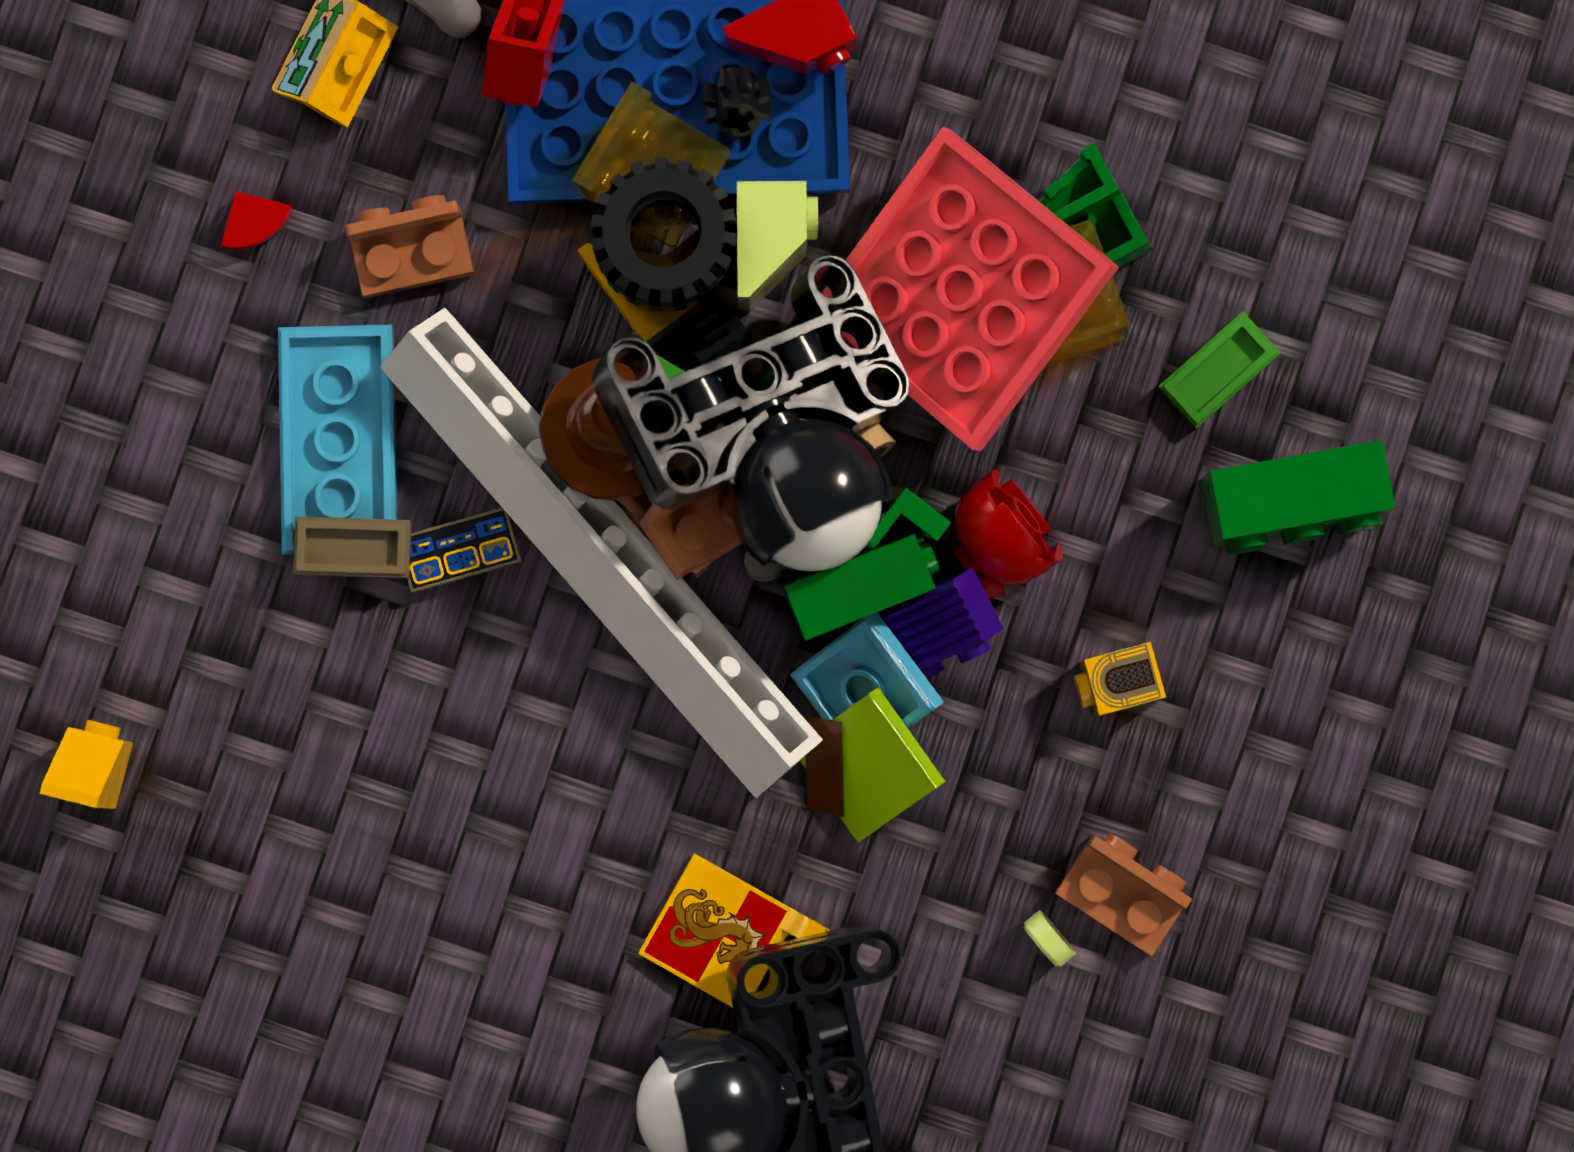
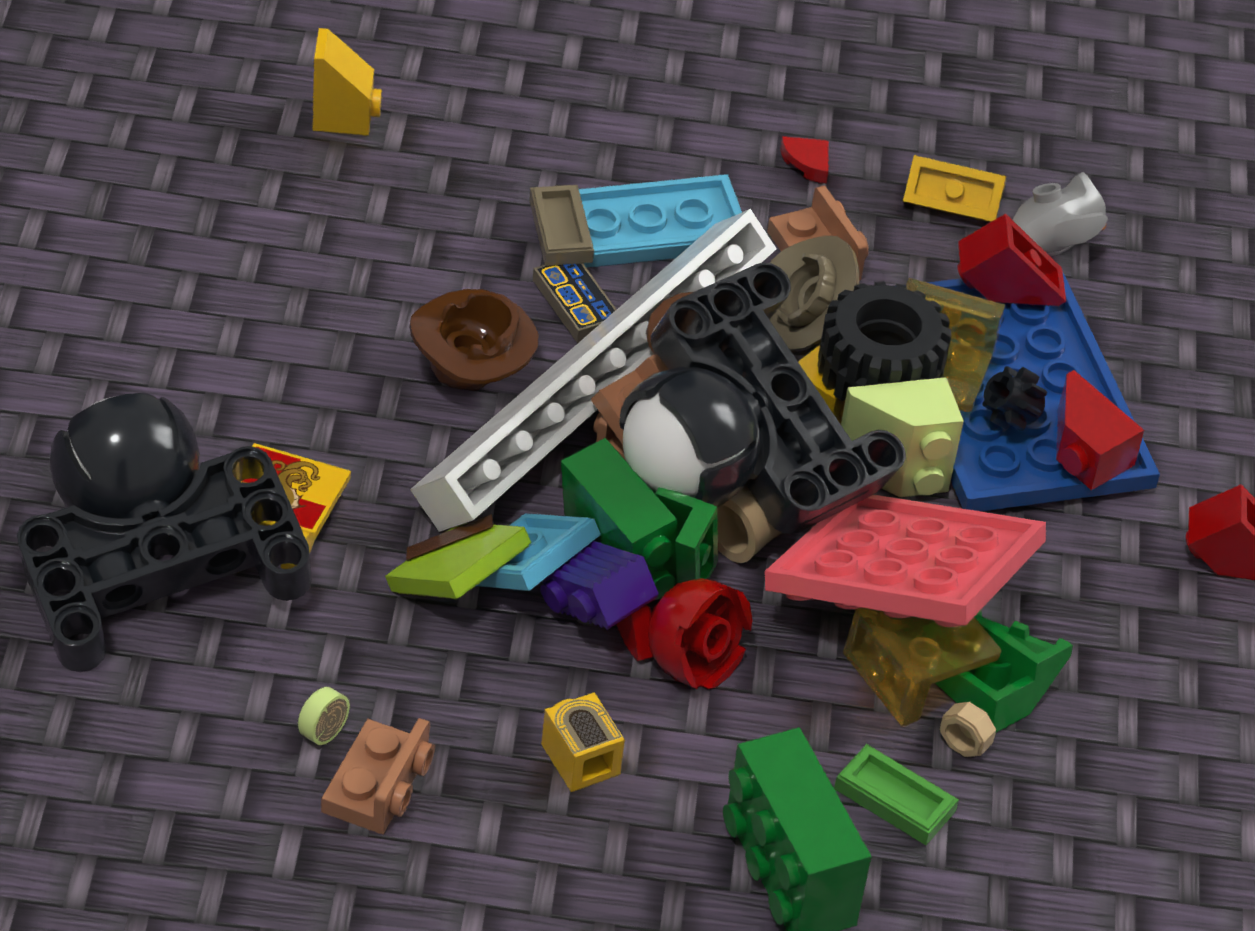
camera: 75 degrees right, 40 degrees down
none -> reddish brown hat [409,289,539,391]
none -> dark tan hat [770,235,859,352]
none -> tan tile [939,702,996,757]

